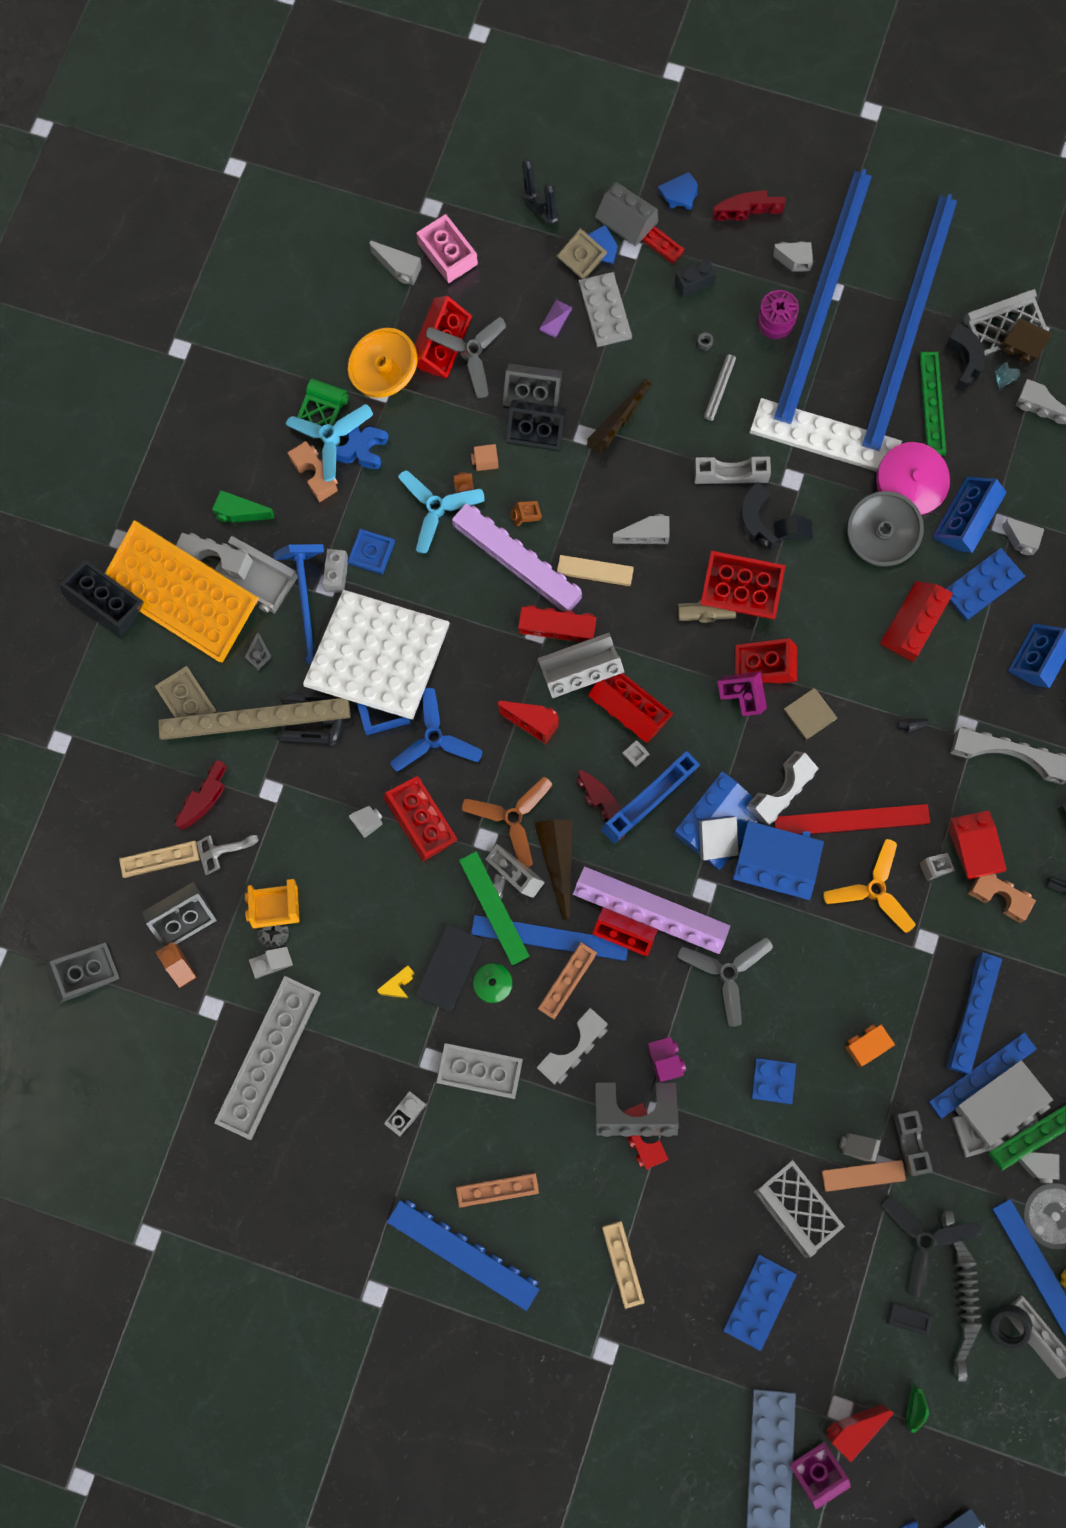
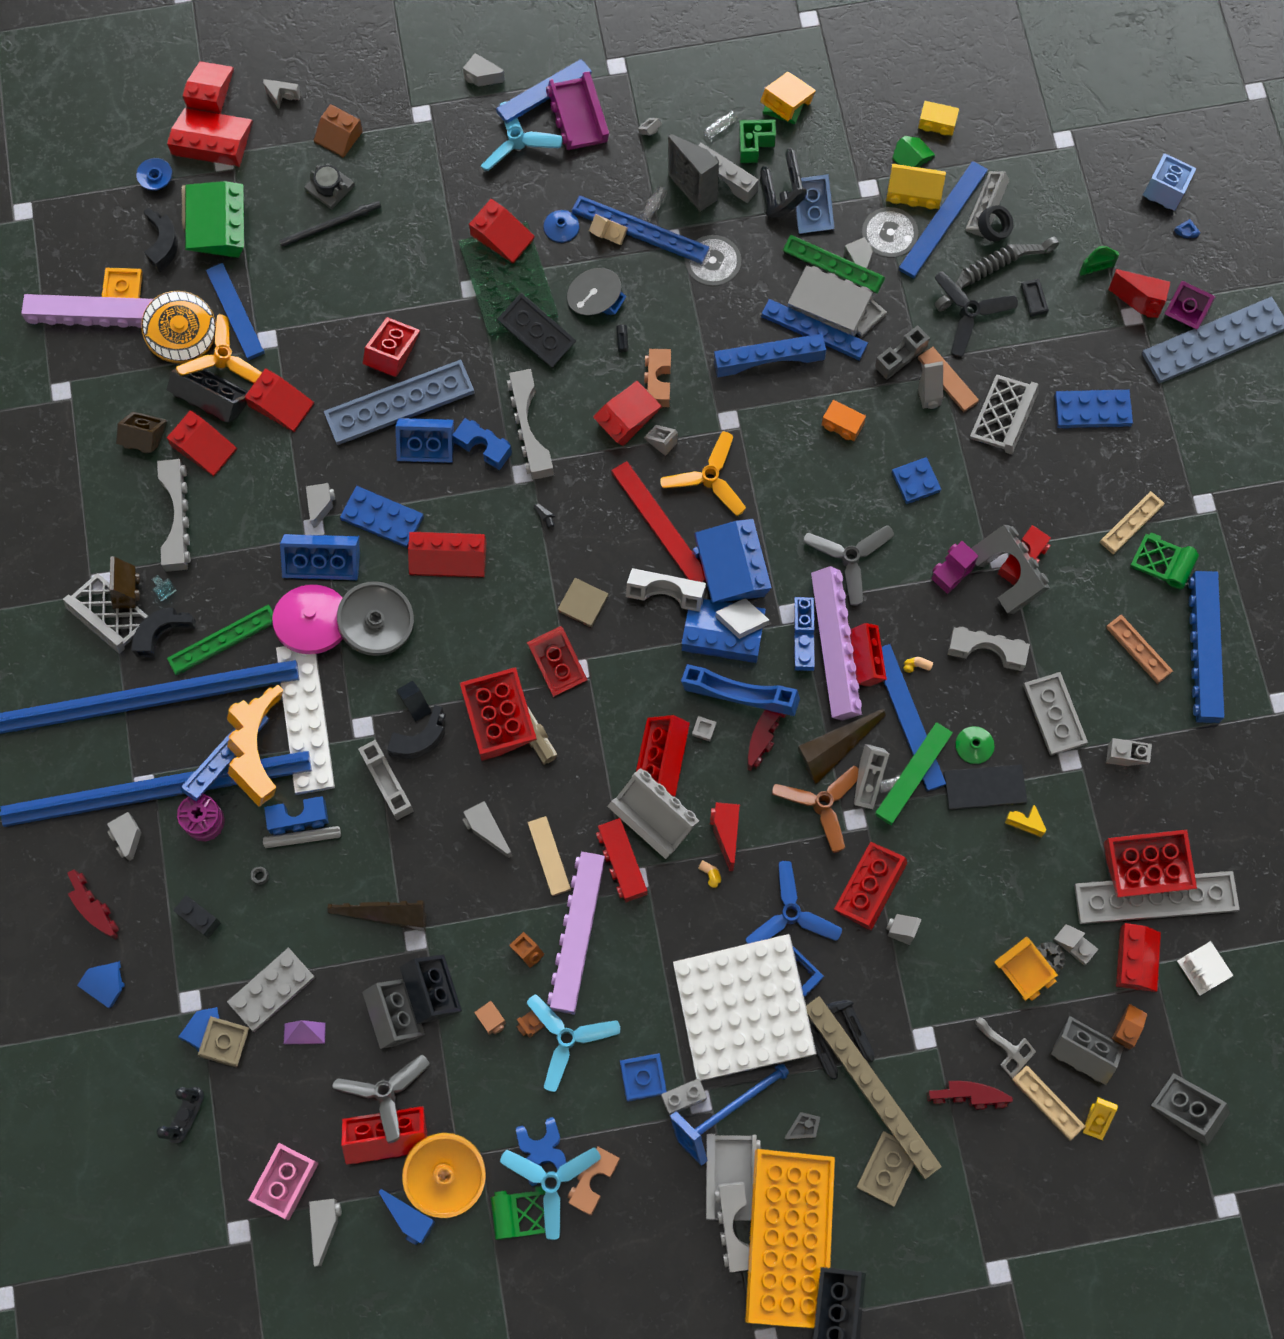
camera: 120 degrees left, 5 degrees down
green slope [212,490,275,523] -> none
nougat tile [538,943,597,1019] -> none
dark grey slope [595,182,658,247] -> none
red tile [642,226,685,264] -> none
magenta brick [717,671,767,716] -> none
none -> plate [180,716,269,802]
none -> light orange arch [227,685,283,807]
none -> blue arch [264,796,329,835]
none -> blue slope [379,1189,436,1245]
none -> blue arch [452,418,512,470]
none -> arm [698,860,721,888]
none -> slope [794,597,815,671]
none -> arm [903,657,933,673]
none -> yellow slope [1083,1098,1118,1140]
none -> red slope [1104,830,1197,898]
none -> red slope [1116,923,1161,992]
none -> green piece [1130,533,1199,589]
none -> white hinge [1177,941,1233,996]

